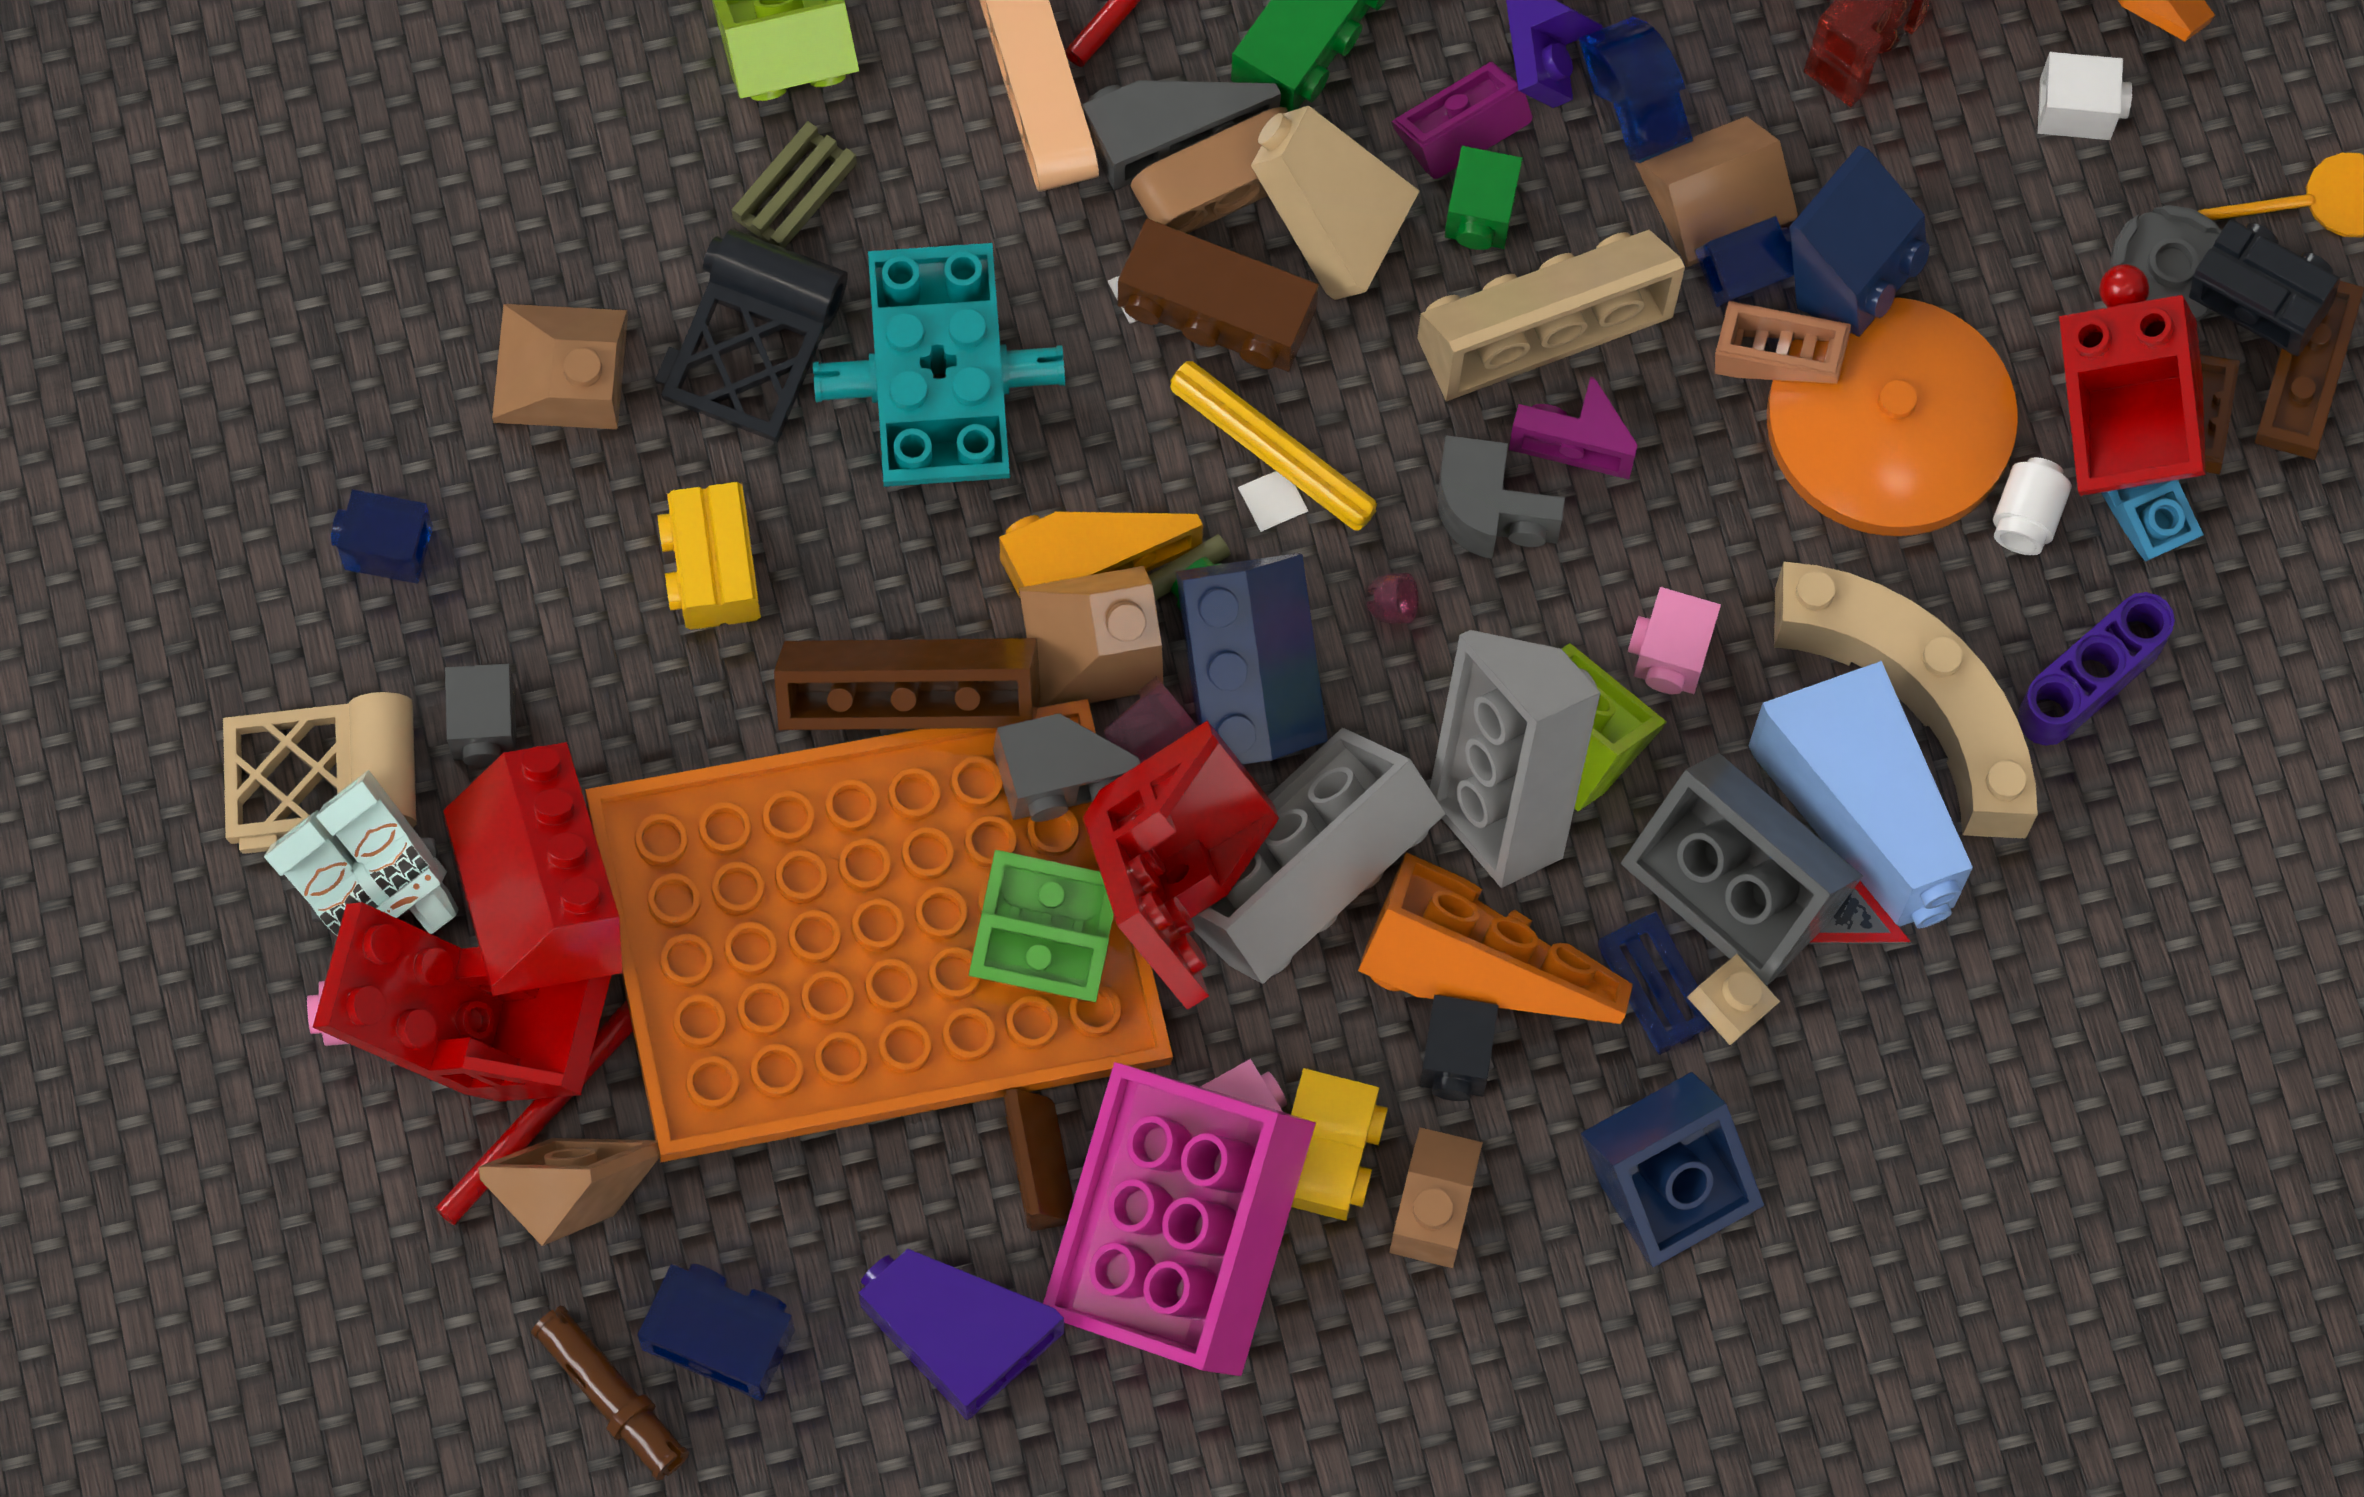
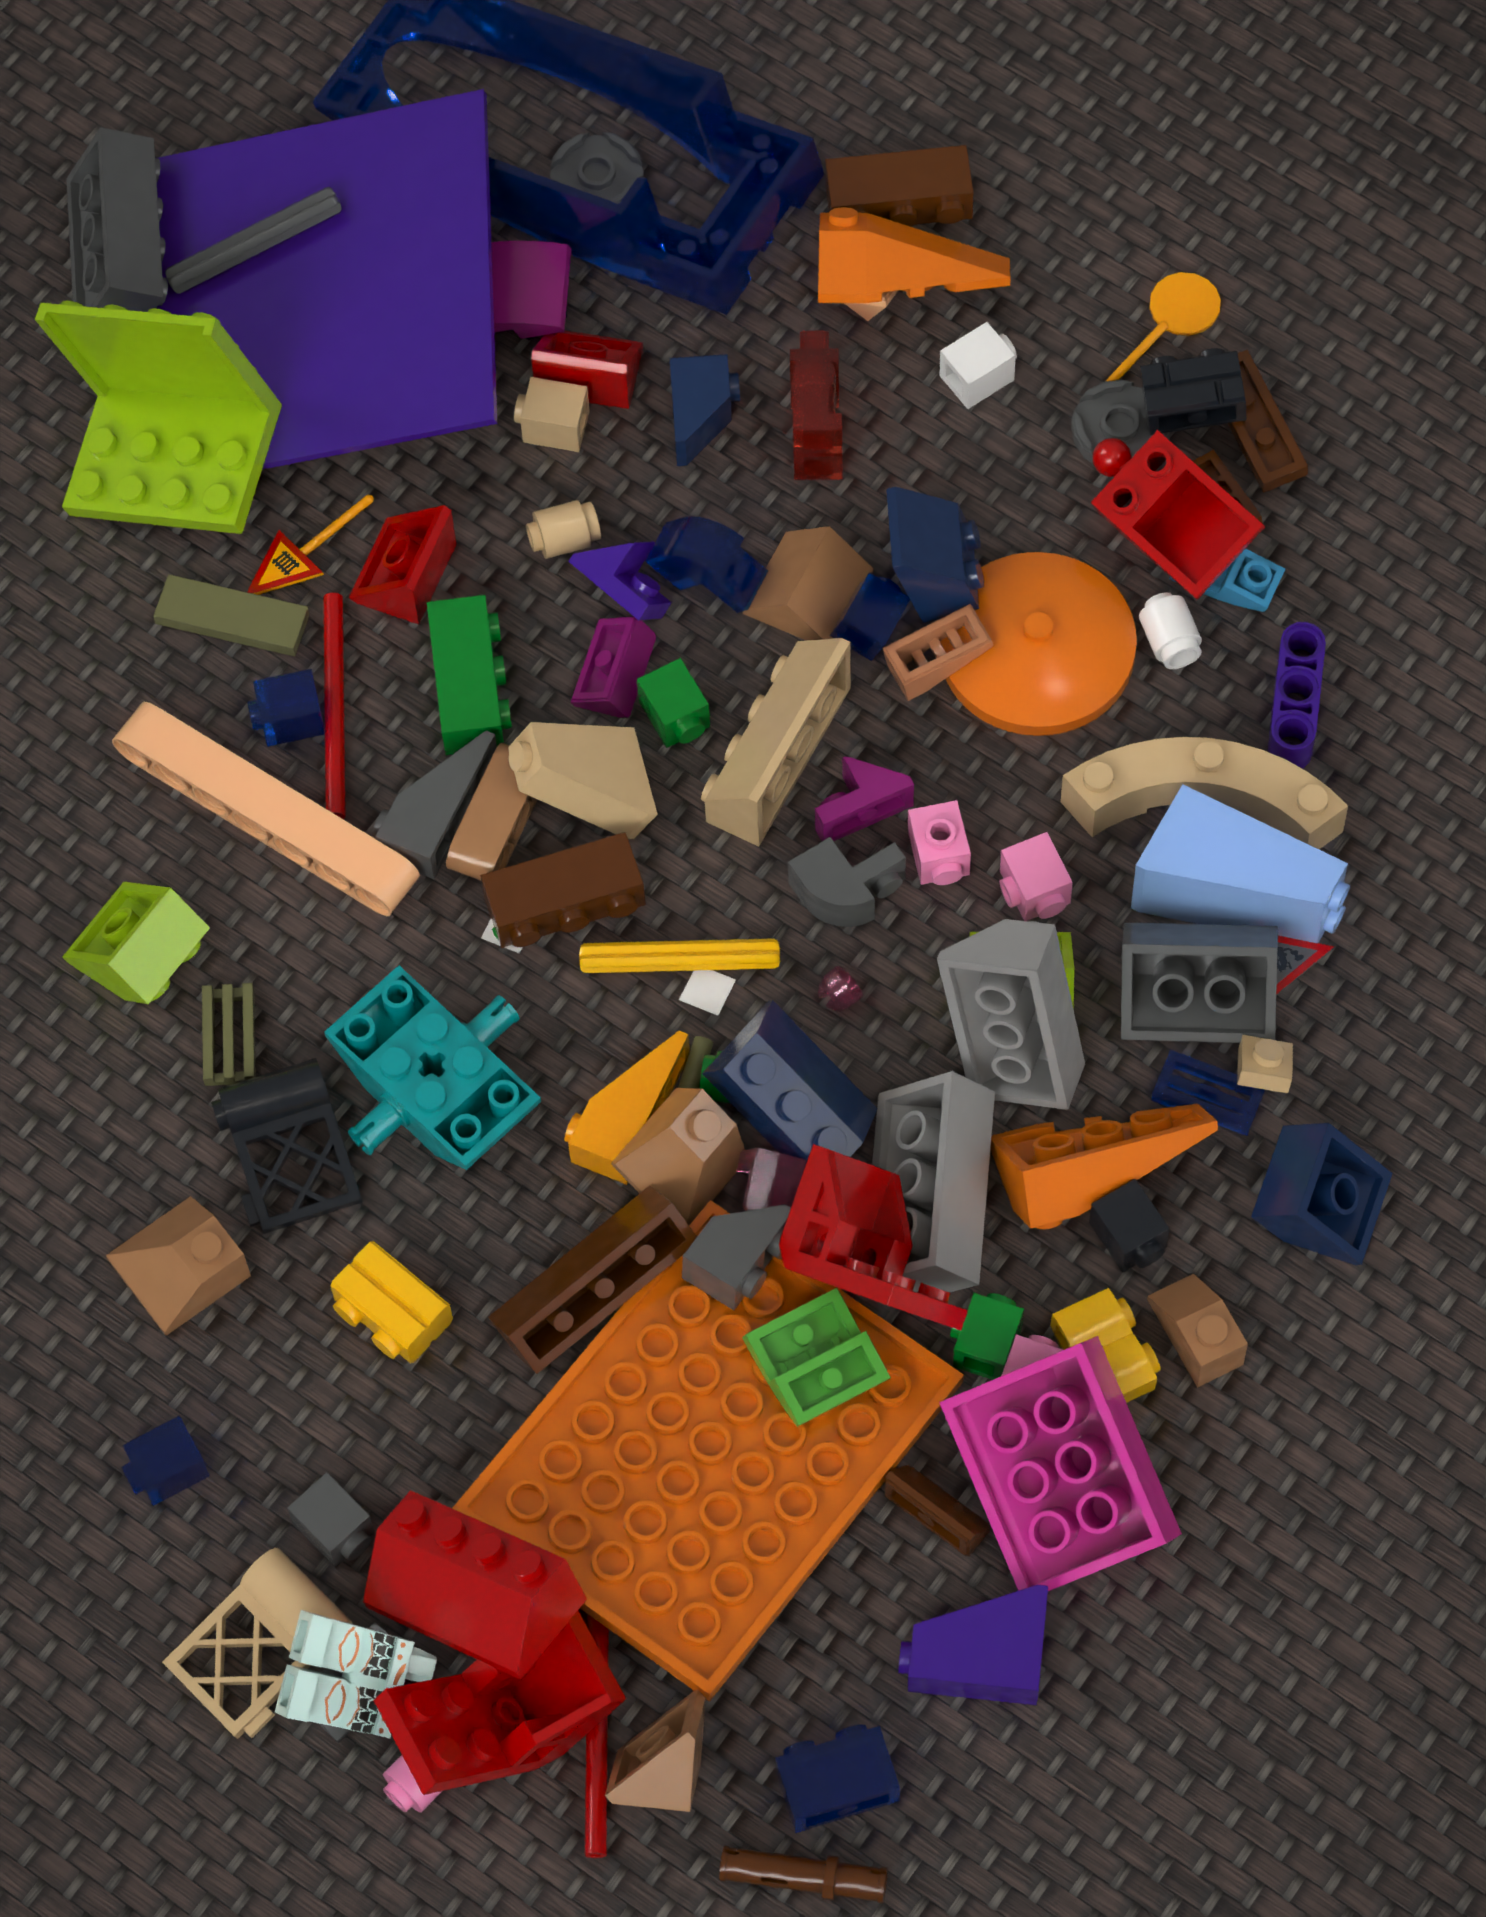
camera: 35 degrees left, 5 degrees down
none -> bright pink brick [908,800,971,885]
none -> green brick [950,1293,1024,1380]

